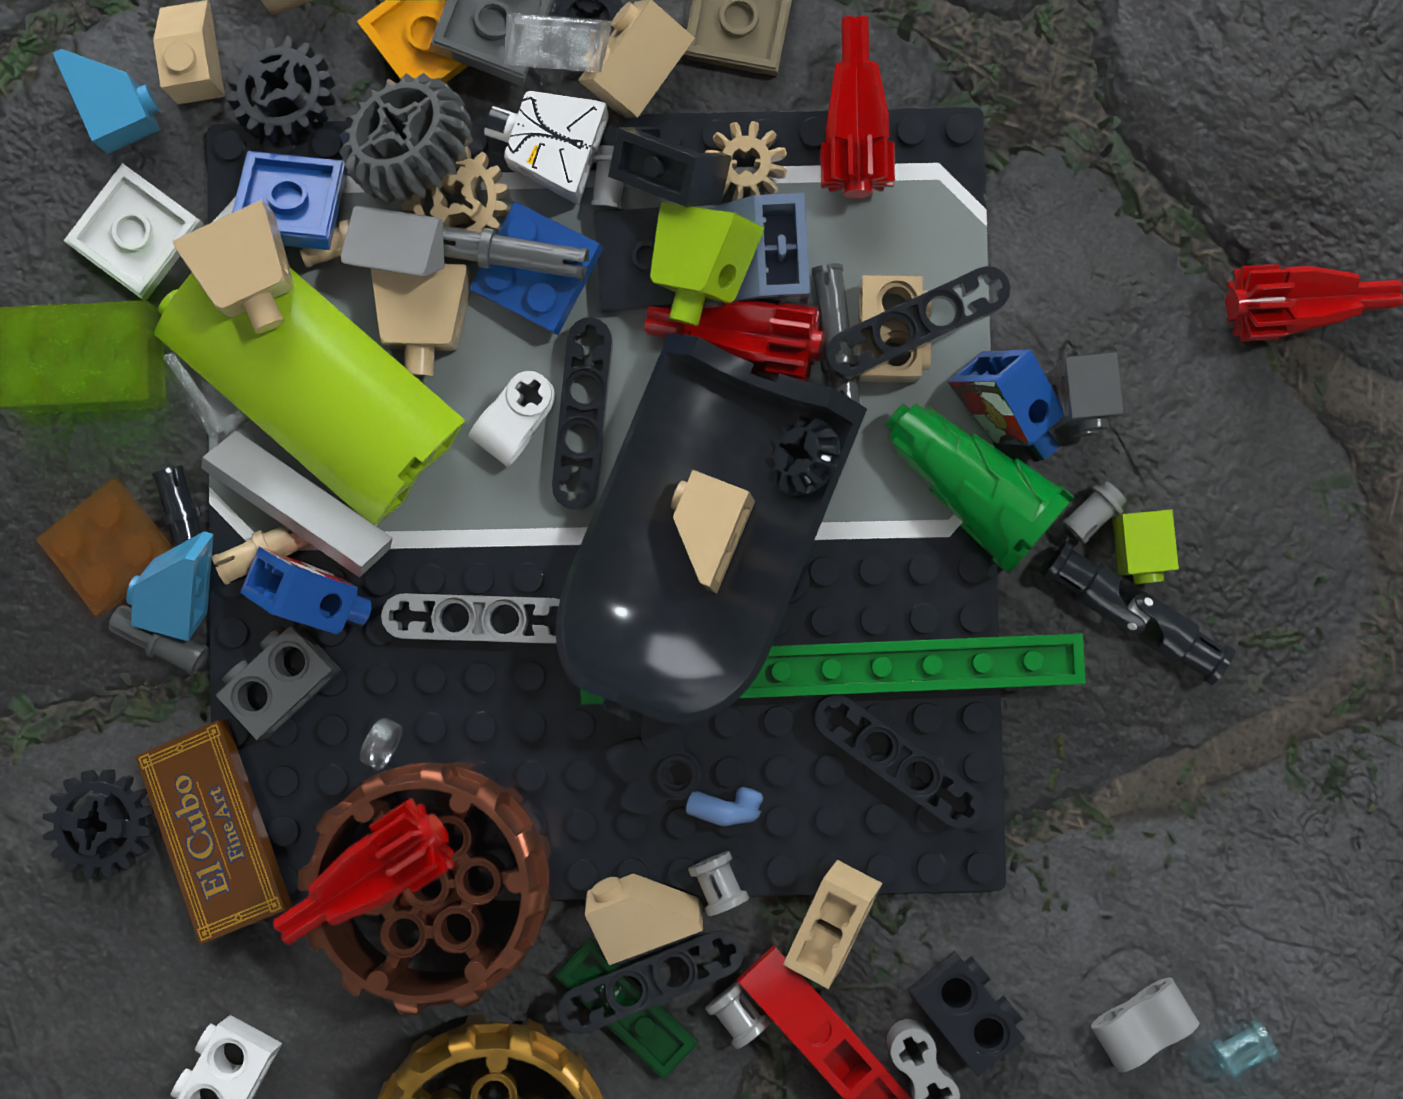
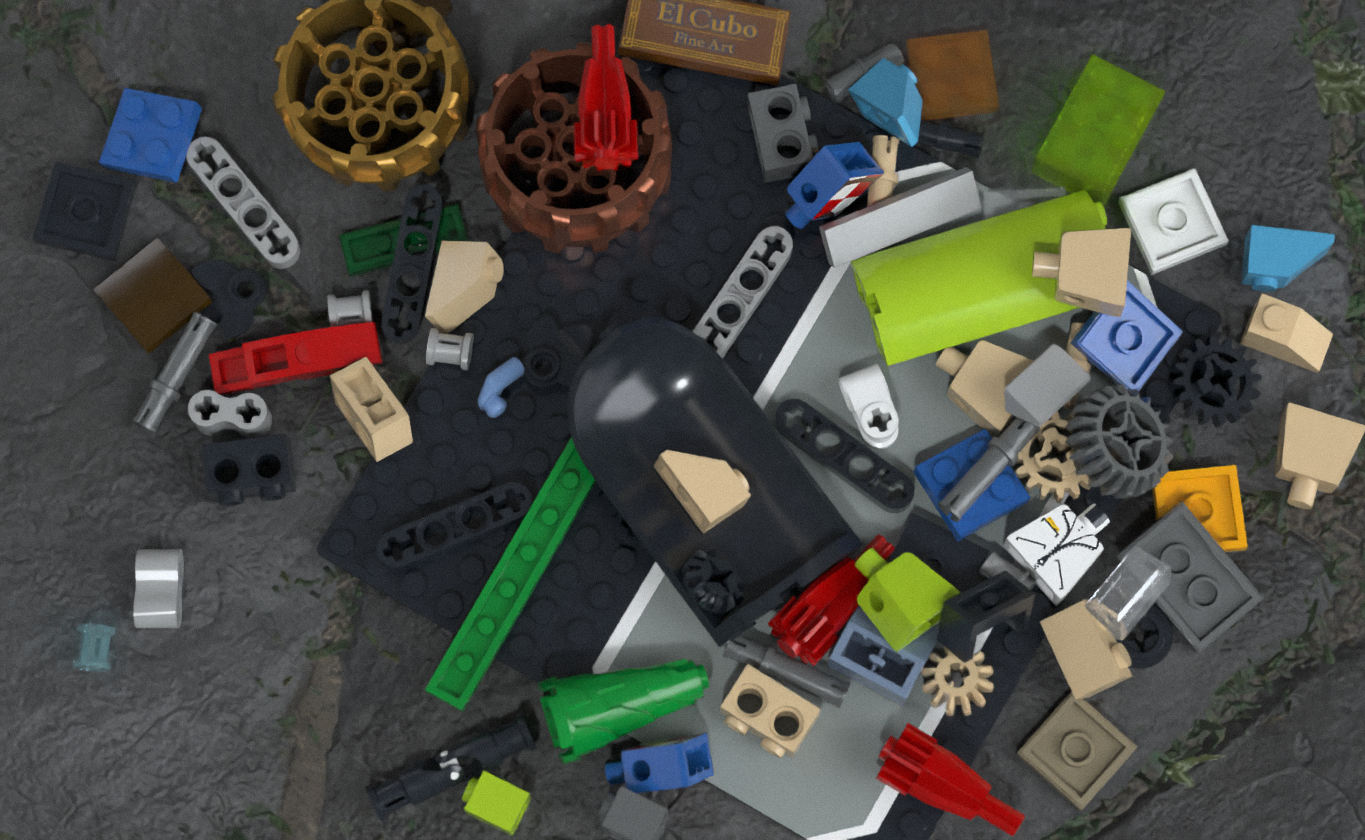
camera: 115 degrees right, 10 degrees down
clear tile [360,718,403,771] -> none
black beam [825,266,1011,379] -> none
light grey pin [1062,481,1127,544] -> none

